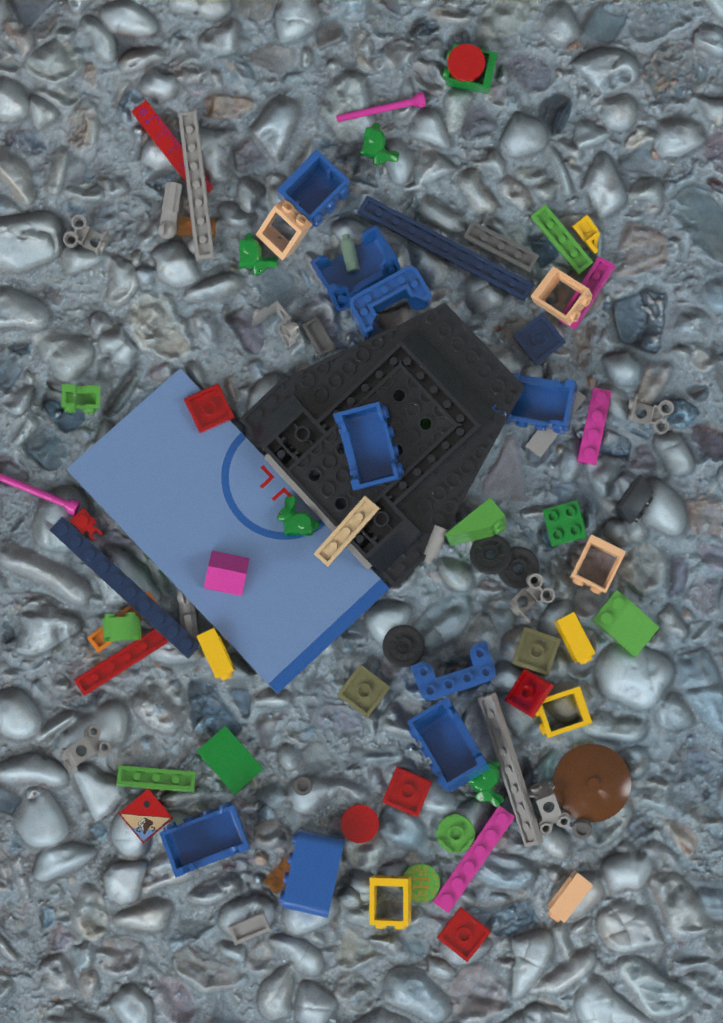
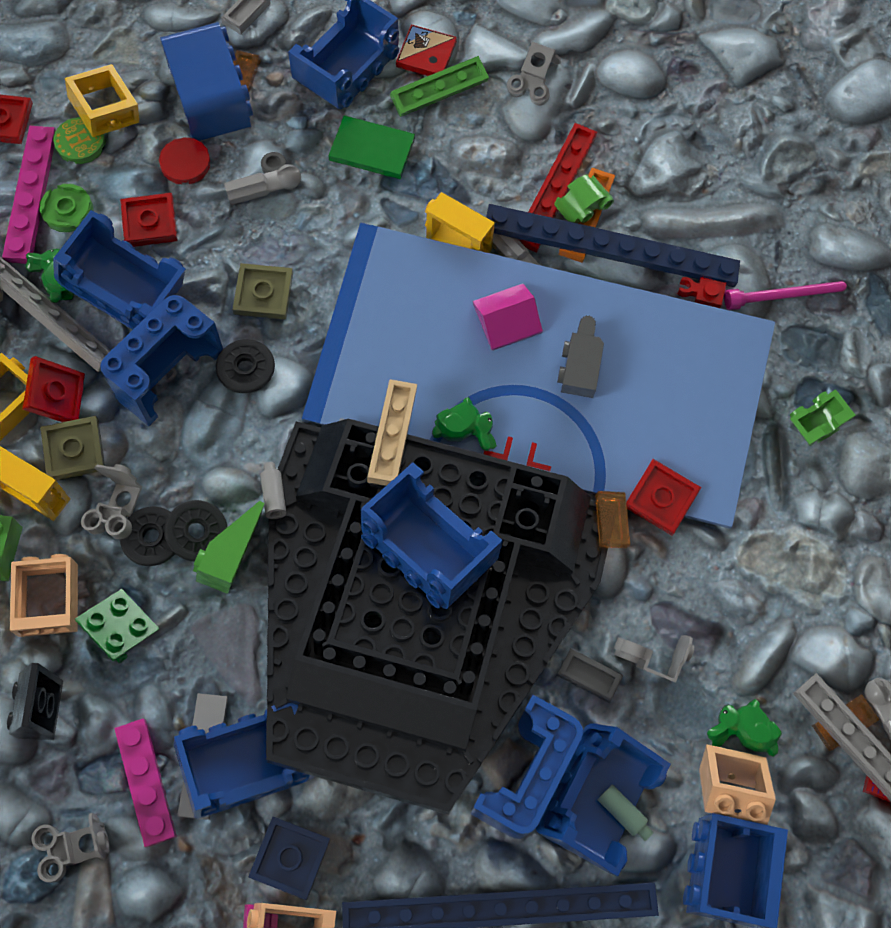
camera: 140 degrees right, 15 degrees down
none -> light grey piece [224,164,301,205]
none -> dark grey hinge [557,315,604,398]
none -> clear orange tile [595,491,630,548]

